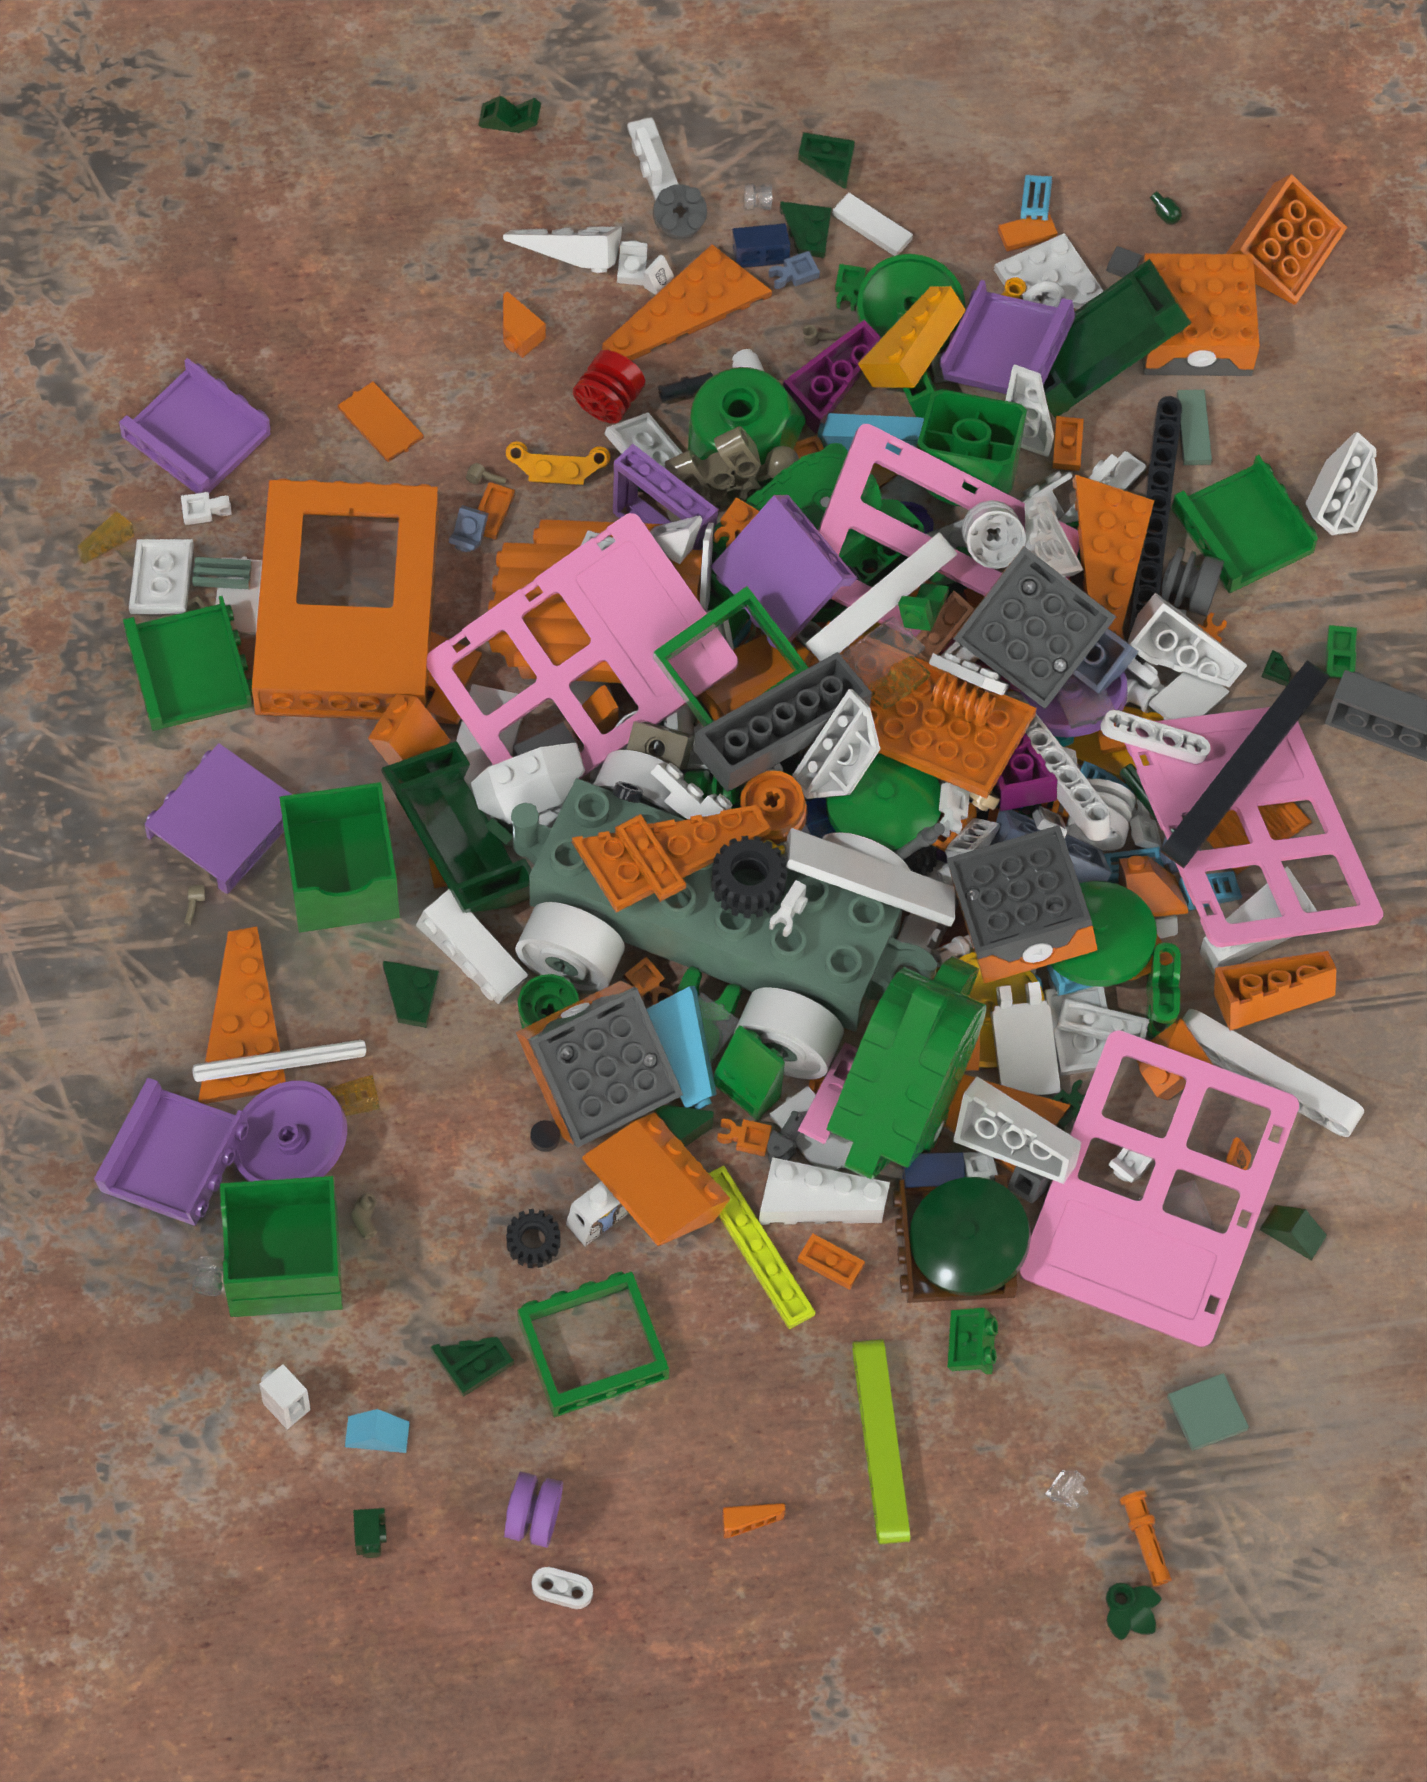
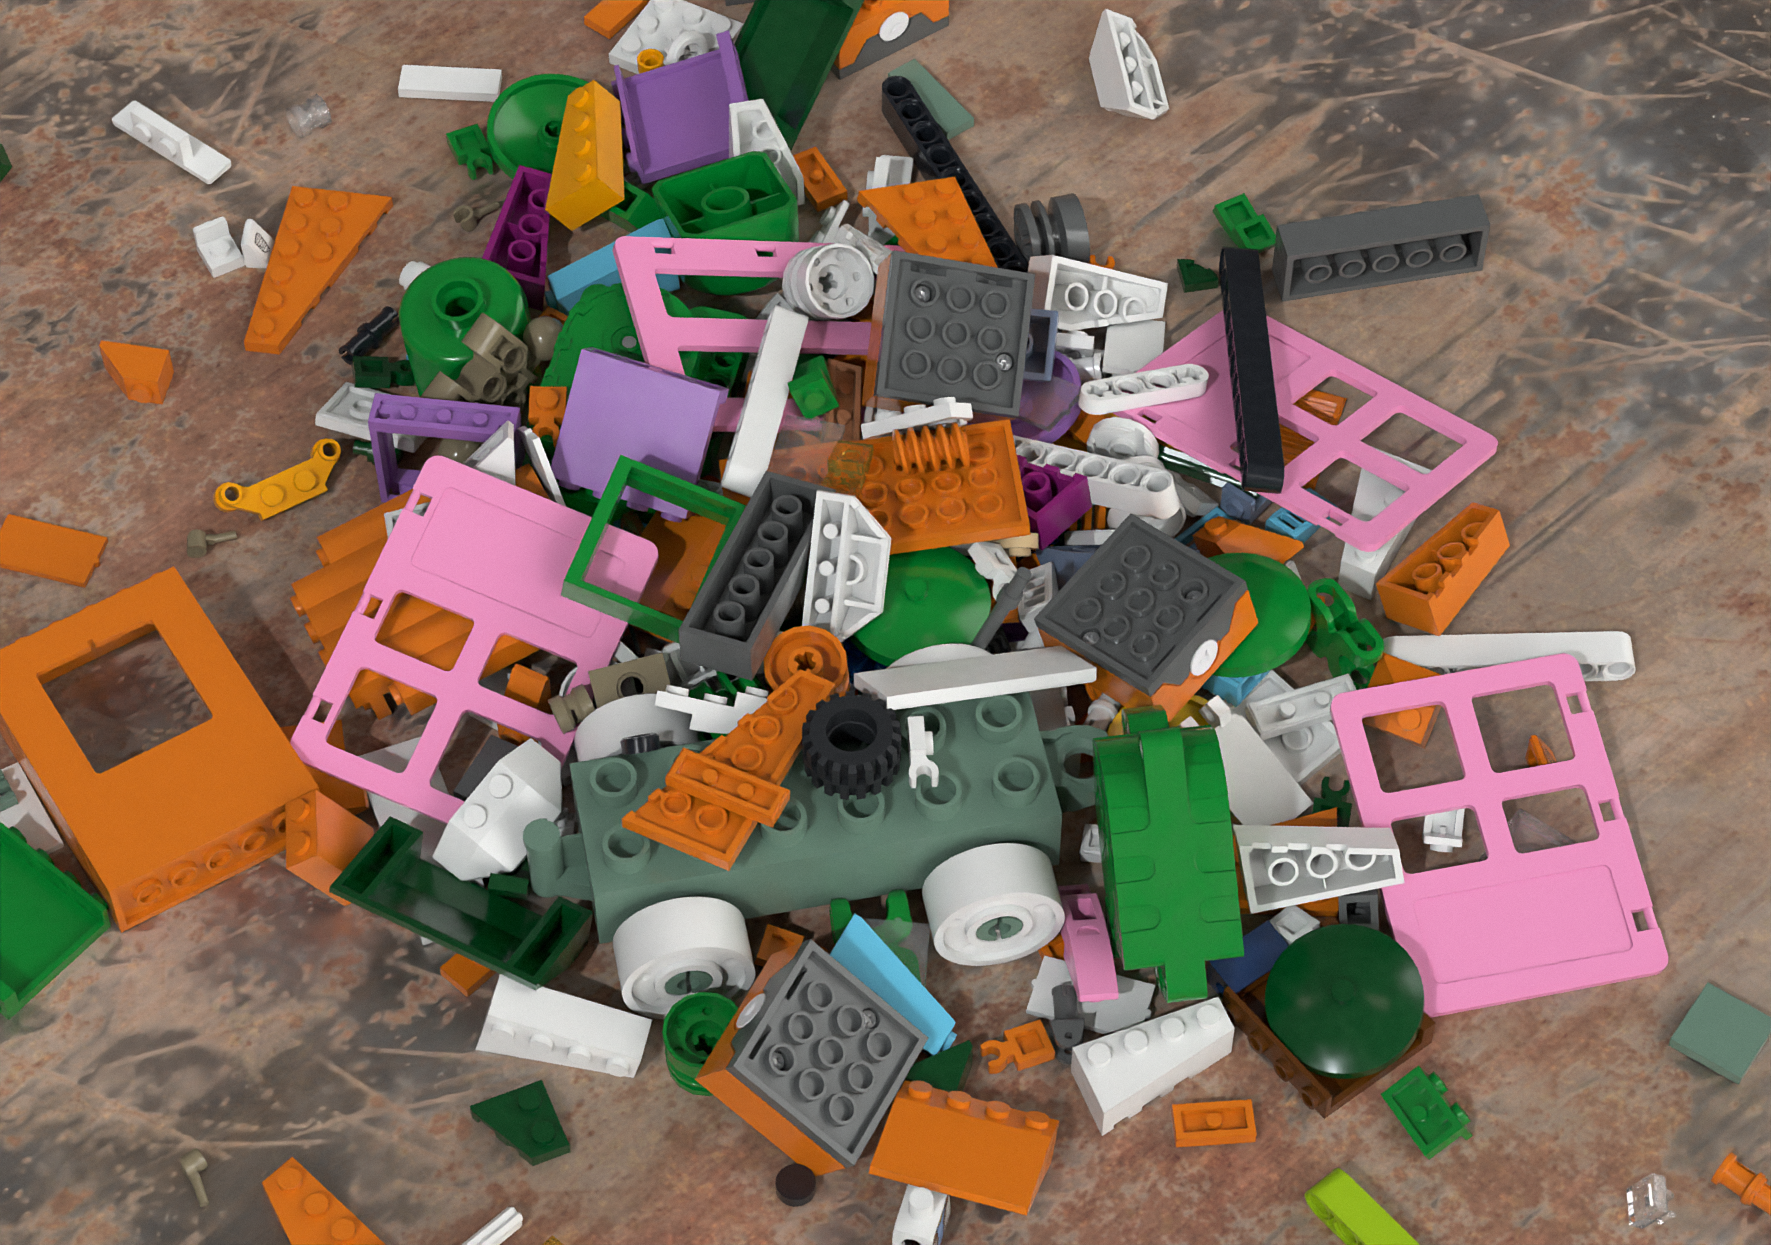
camera: 30 degrees left, 10 degrees down
medium lavender panel [145,743,292,895] -> none
green piece [279,782,400,933] -> none
sand blue bracket [448,505,489,552] -> none
orange tile [477,482,515,540] -> none
white wedge [503,226,622,273] -> none
red wheel [573,350,646,424] -> none
dark grey plate [653,184,707,239] -> none
neon yellow tile [708,1165,816,1330] -> none
green slope [714,1025,785,1121] -> none
dark blue hinge [732,223,790,268] -> none
sand blue plate [768,251,820,289] -> none
dark green wing [780,201,832,258] -> none
dark green wing [798,132,855,189] -> none
green panel [1171,455,1318,594] -> none
dark green slope [1260,1205,1327,1261] -> none
none -> dark green plate [352,356,414,390]
none -> dark tan wheel [548,684,595,734]
none -> white tile [1087,417,1159,460]

